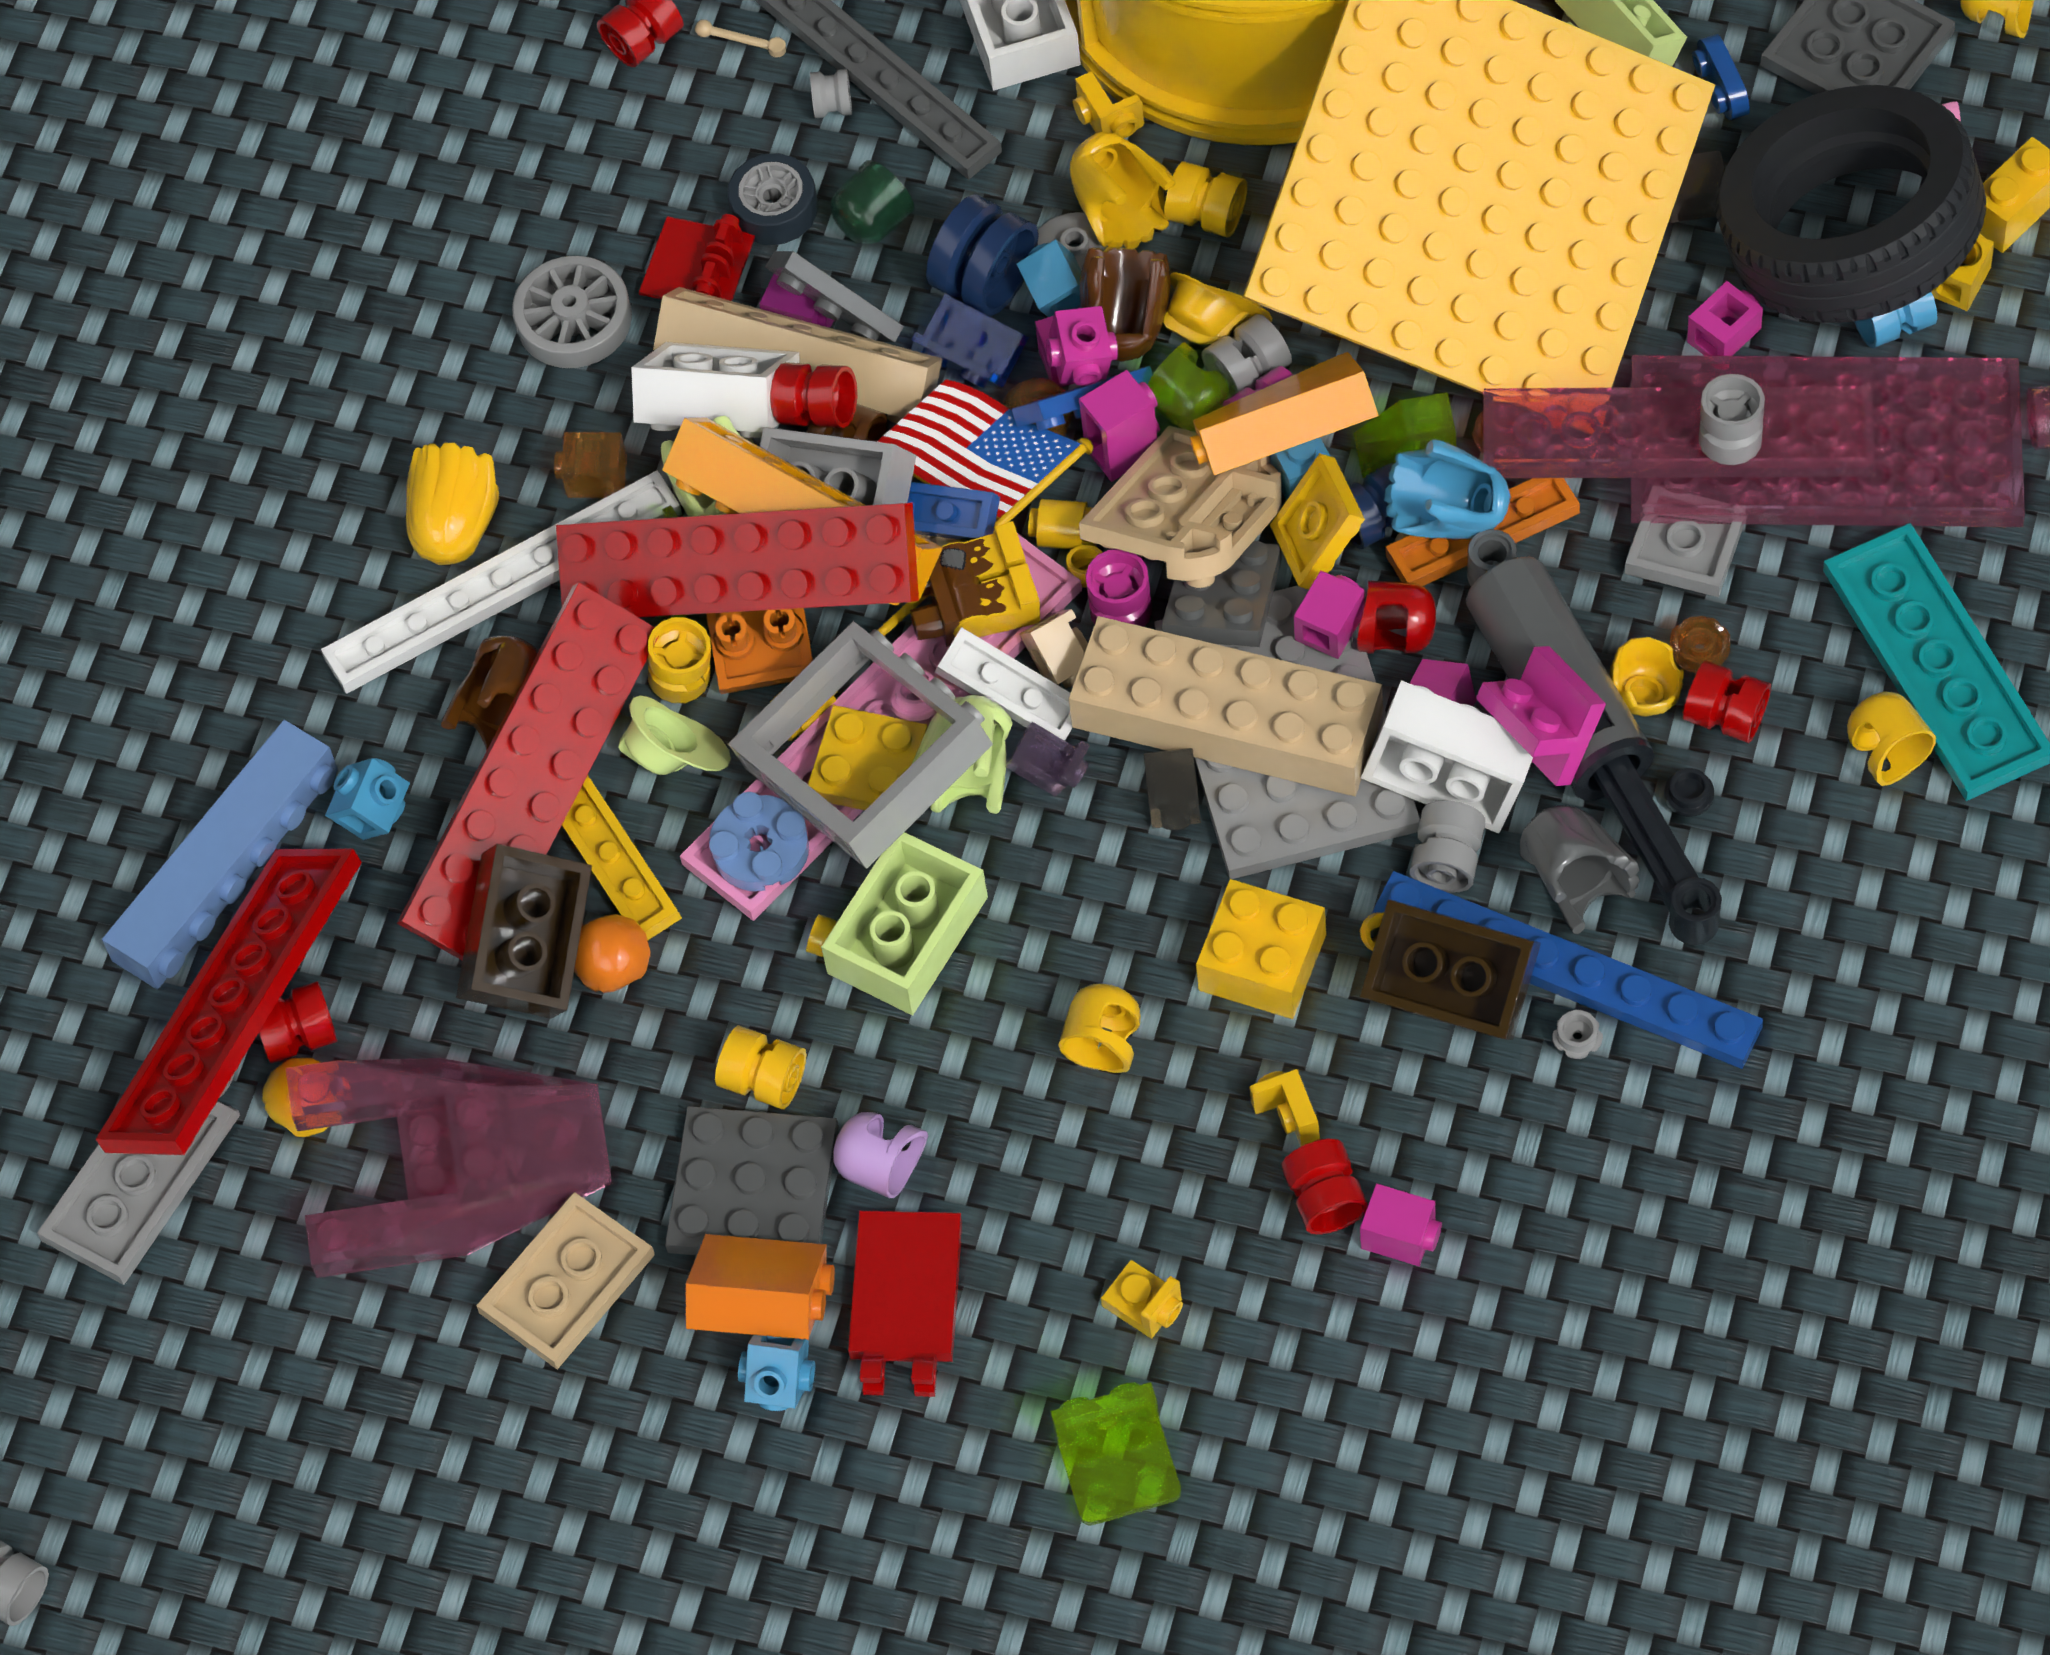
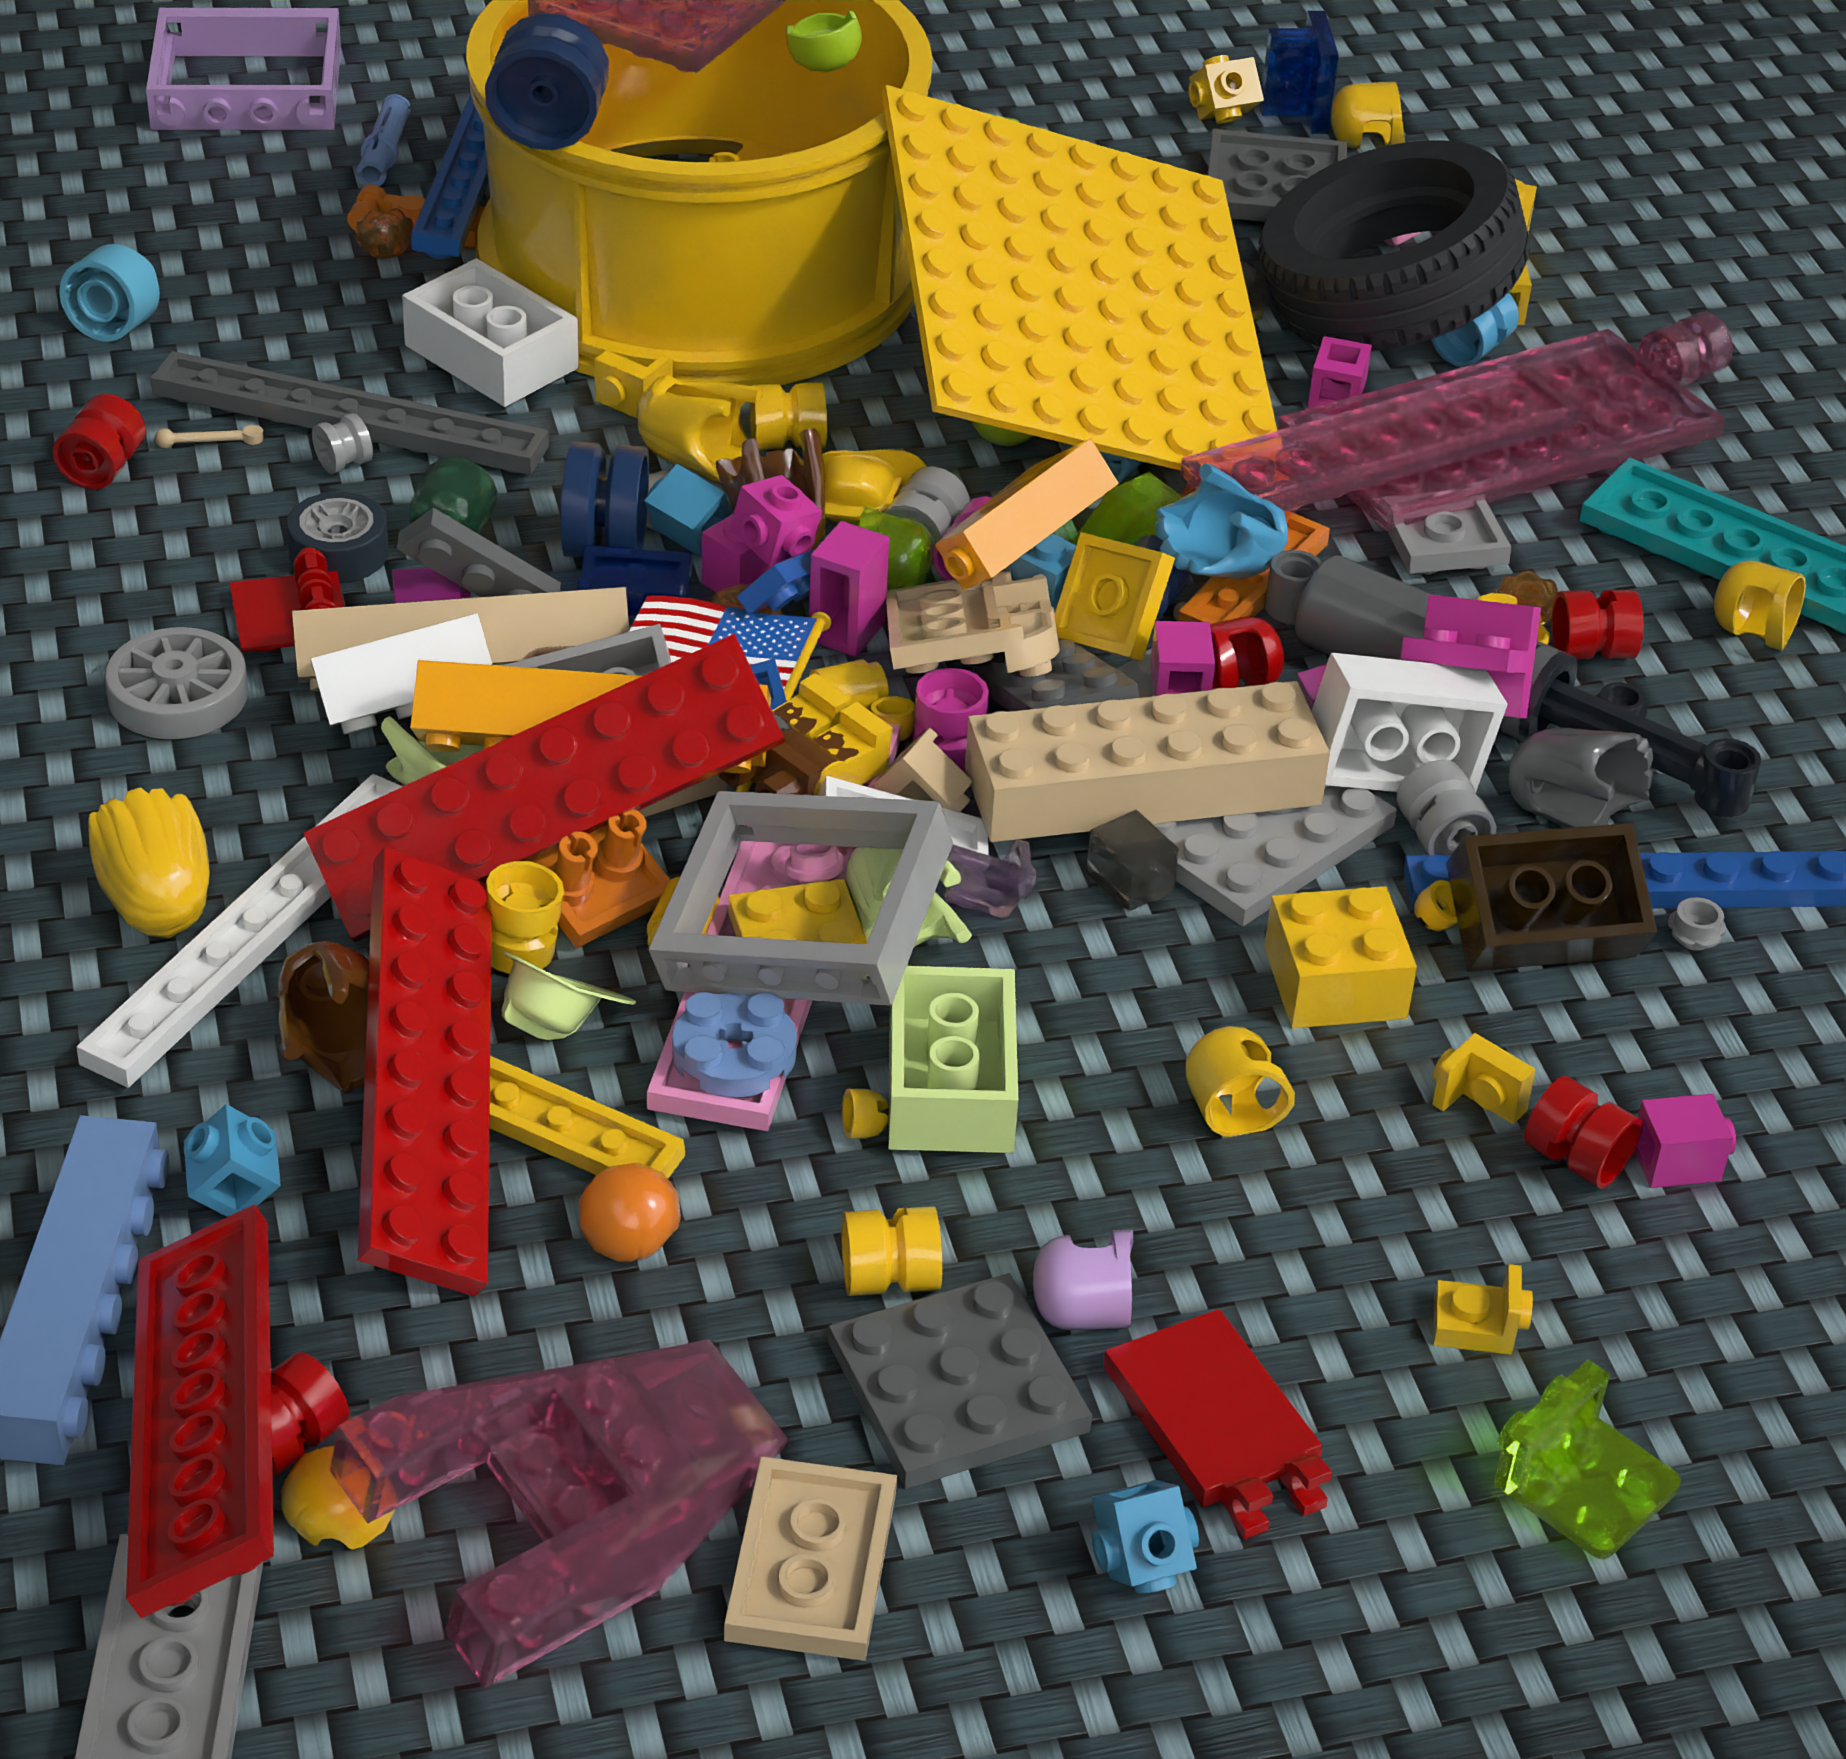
camera: 40 degrees left, 20 degrees down
dark brown brick [456,844,592,1019] -> none
clear orange brick [554,432,627,498] -> none
orange brick [686,1234,835,1340] -> none
red wheel [770,362,858,428] -> none
light grey wheel [1699,374,1765,465] -> none

